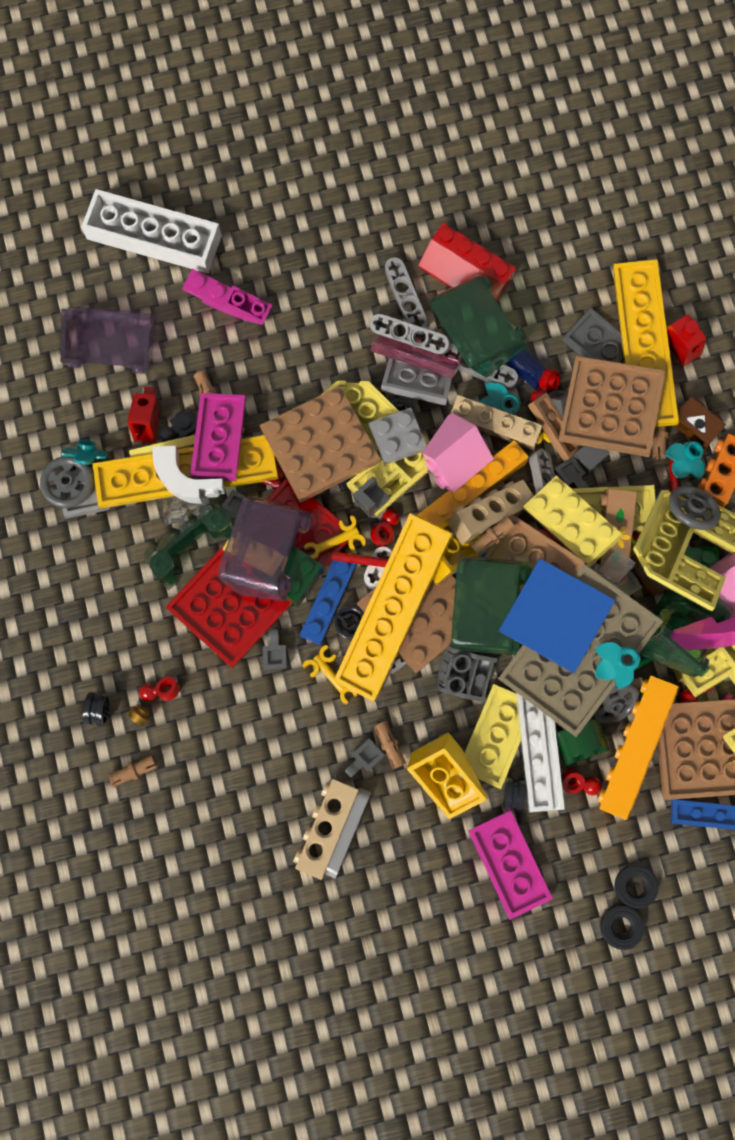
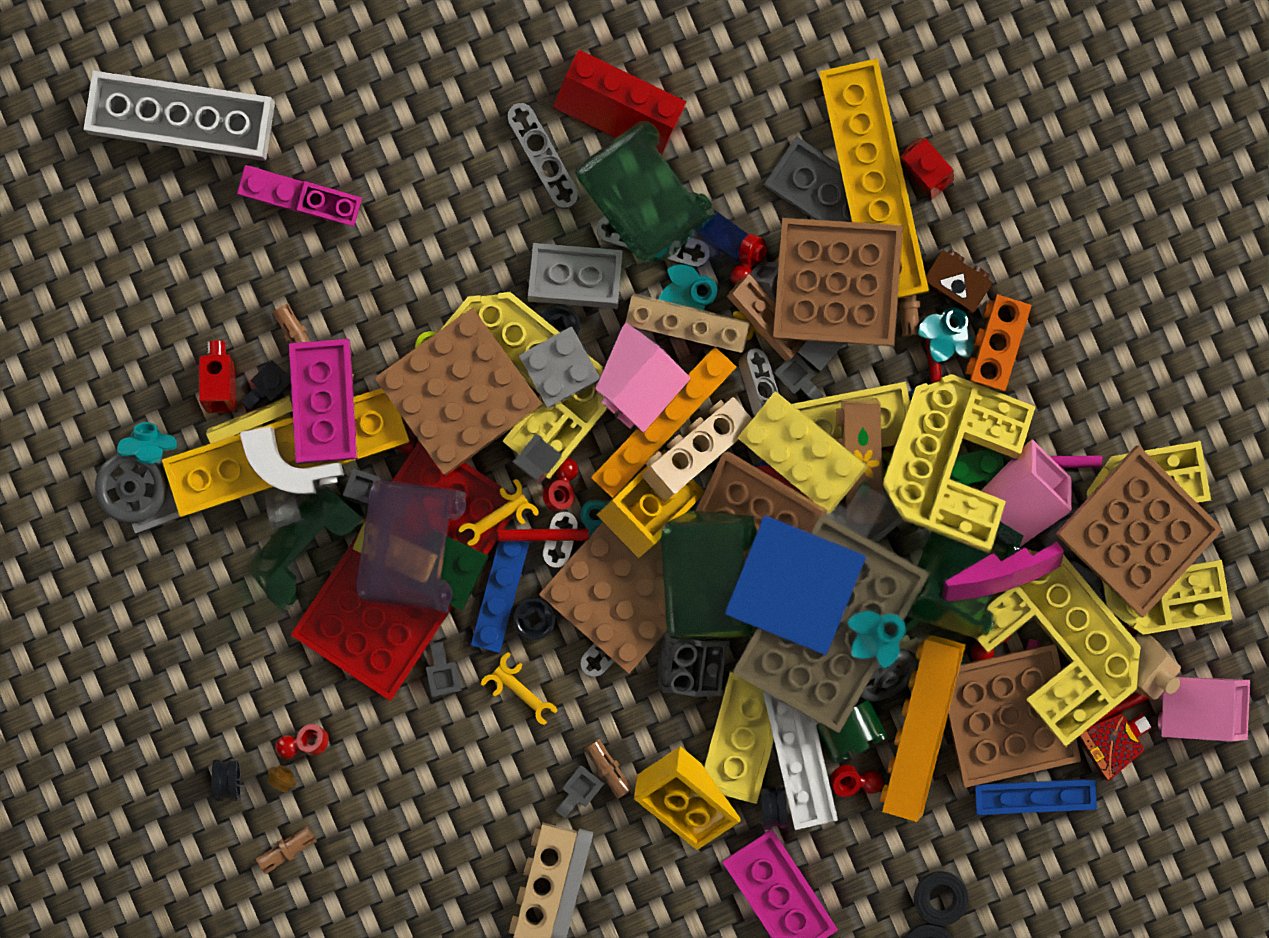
camera: 10 degrees left, 10 degrees up
clear purple windscreen [60,307,157,374] -> none
yellow plate [334,513,454,702] -> none
light grey beam [370,314,452,354] -> none
clear pink tile [371,335,461,378] -> none
medium nougat pin [470,517,516,556] -> none
dark grey plate [669,486,721,530] -> none

